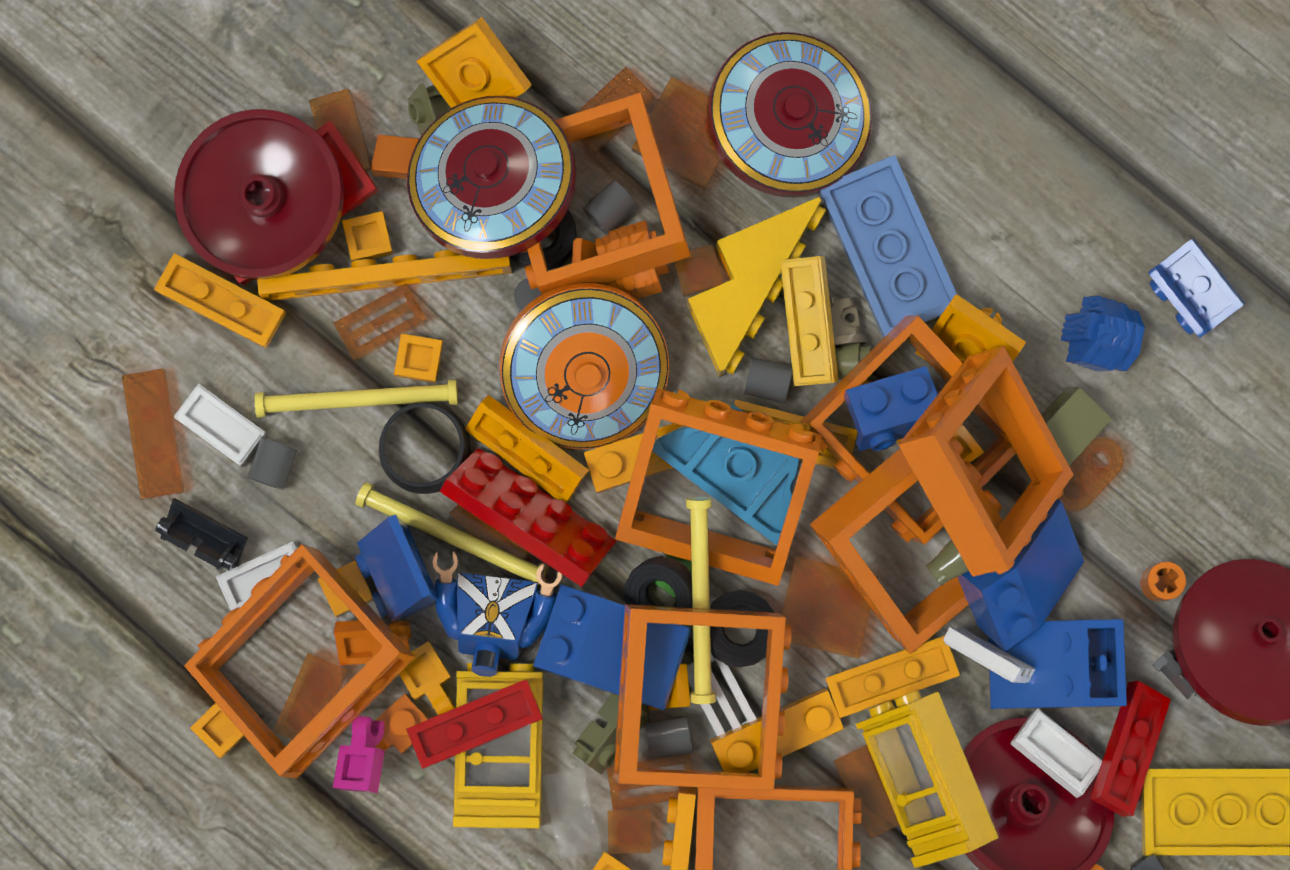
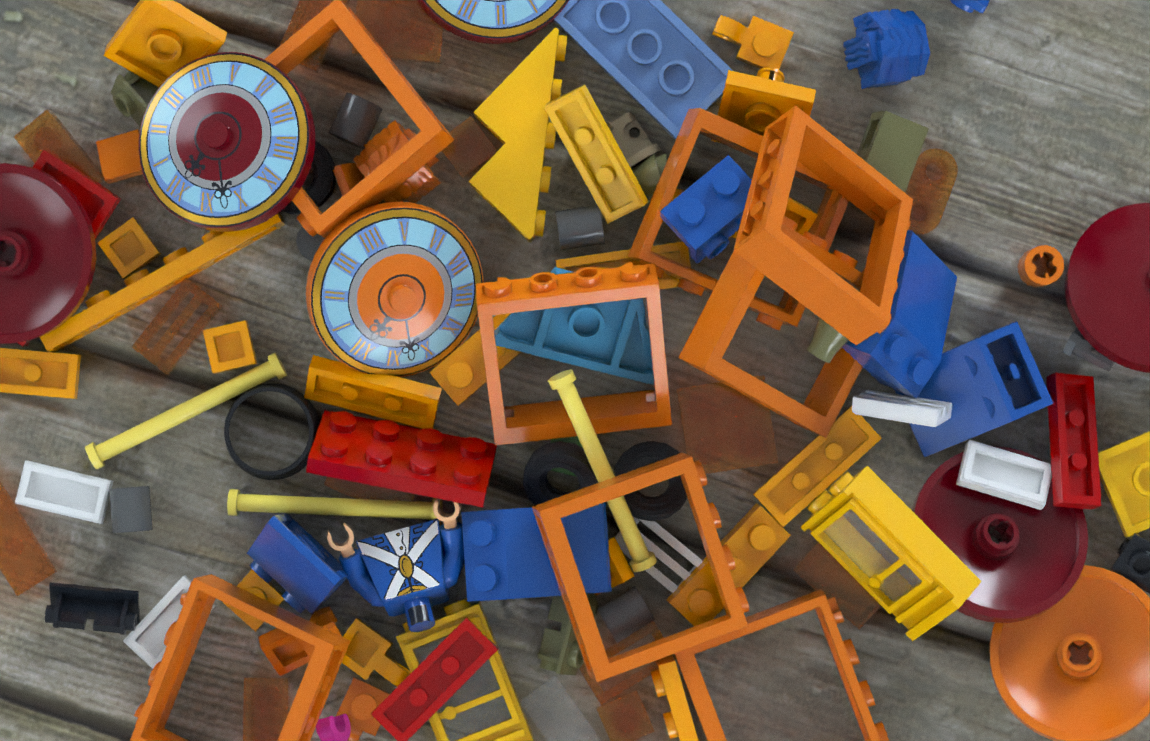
camera: 20 degrees left, 5 degrees up
none -> light orange plate [712,15,794,74]

